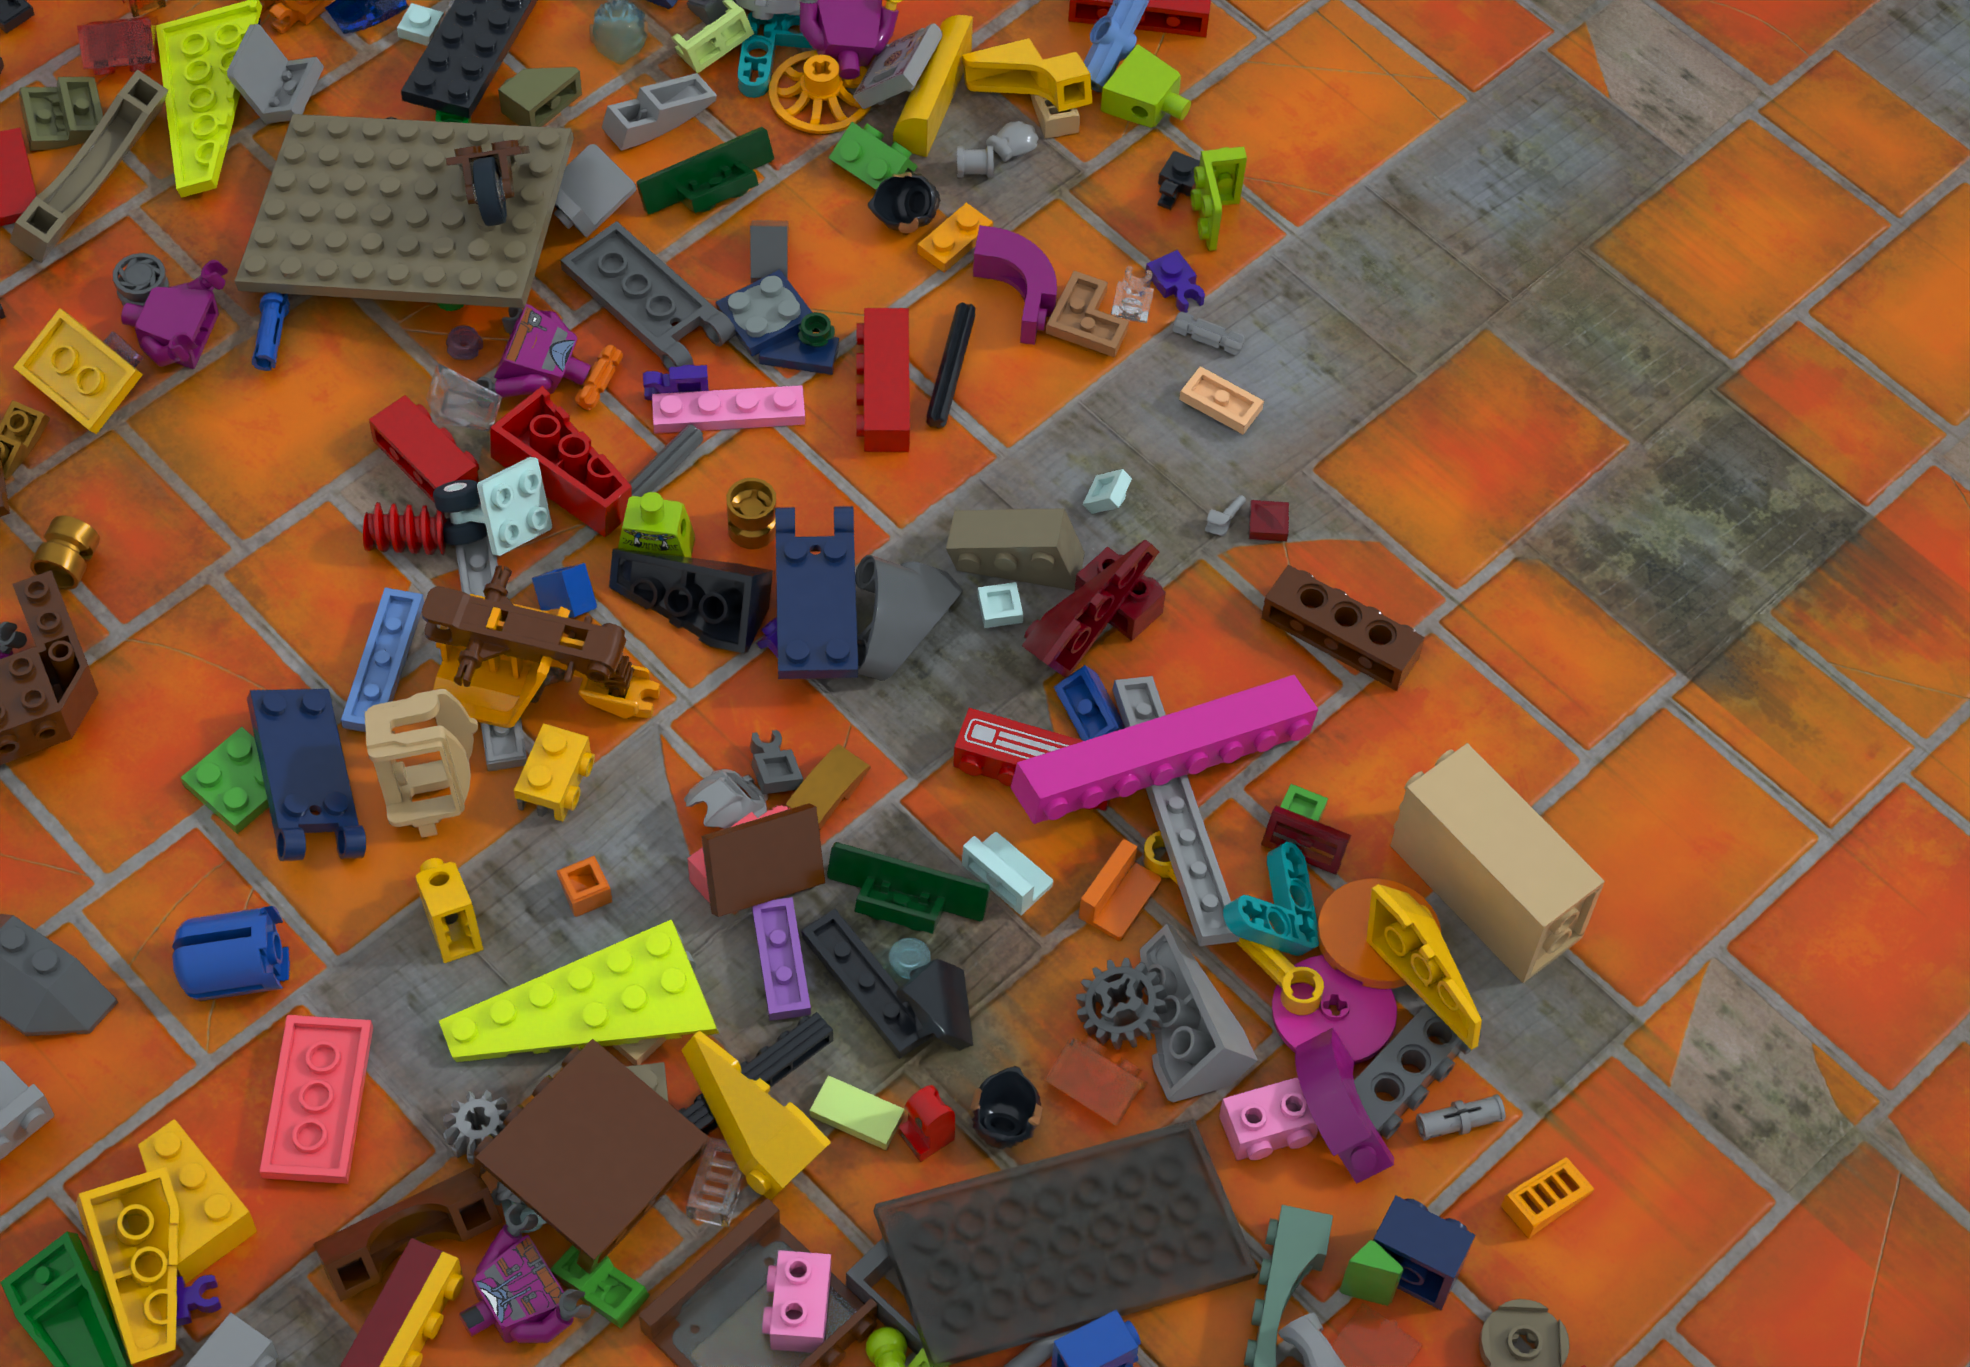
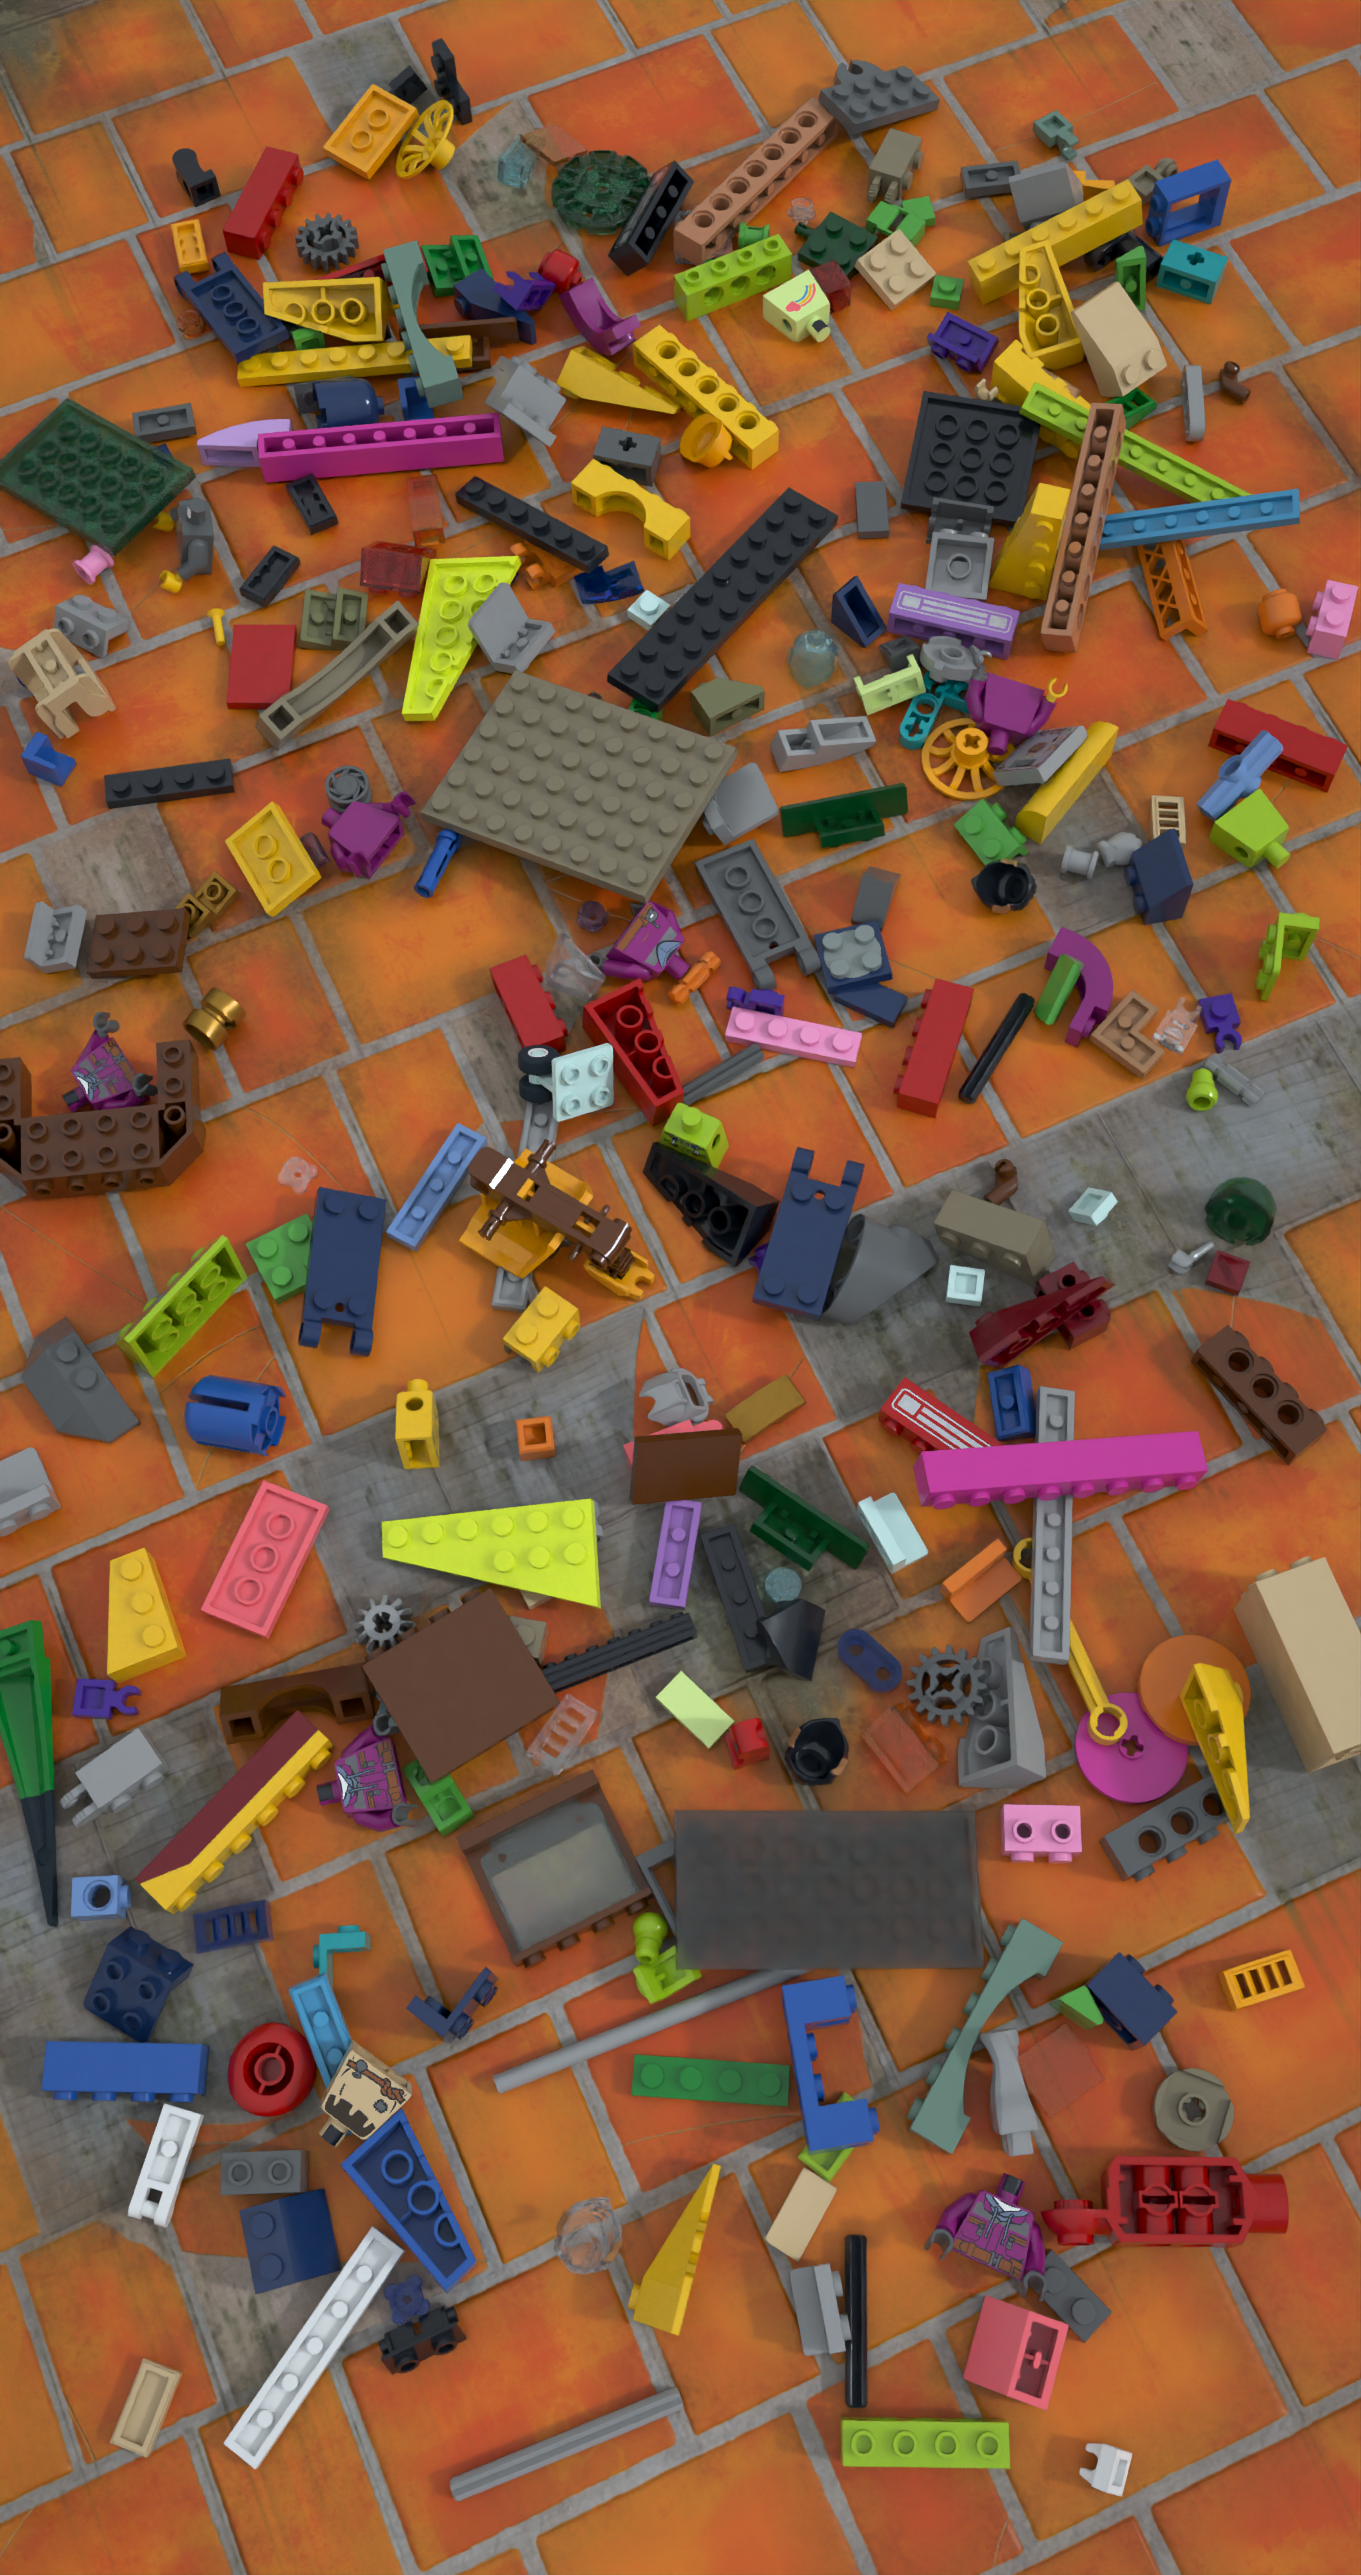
camera: 25 degrees right, 10 degrees up
yellow wedge [76,1166,179,1365] -> none
red piece [363,502,447,556] -> none
tan animal [364,689,478,838] -> none
plate [446,140,530,226] -> none
blue panel [532,563,597,618] -> none
yellow wedge [681,1030,831,1201] -> none
pearl gold wheel [726,478,777,549] -> none
dark grey plate [750,730,803,794] -> none
bright pink brick [762,1250,831,1353] -> none
dark green plate [798,312,835,347] -> none
light orange plate [917,202,993,273] -> none
yellow arch [962,38,1093,112] -> none
black plate [1157,151,1200,210] -> none
light nougat plate [1179,366,1264,434] -> none
teal beam [1223,842,1319,956] -> none
dark red tile [1261,805,1351,875] -> none
bright green plate [1280,784,1328,831] -> none
magenta arch [1295,1028,1394,1184] -> none
light grey pin [1416,1094,1506,1141] -> none
none -> lime slope [115,1235,248,1378]
none -> clear plate [277,1156,318,1194]
none -> clear blue plate [837,1629,902,1693]
none -> reddish brown arm [983,1159,1018,1206]
none -> bright green slope [1034,953,1084,1025]
none -> dark blue slope [1124,828,1194,925]
none -> lime piece [1186,1068,1218,1111]
none -> clear green cylinder [1204,1177,1277,1246]

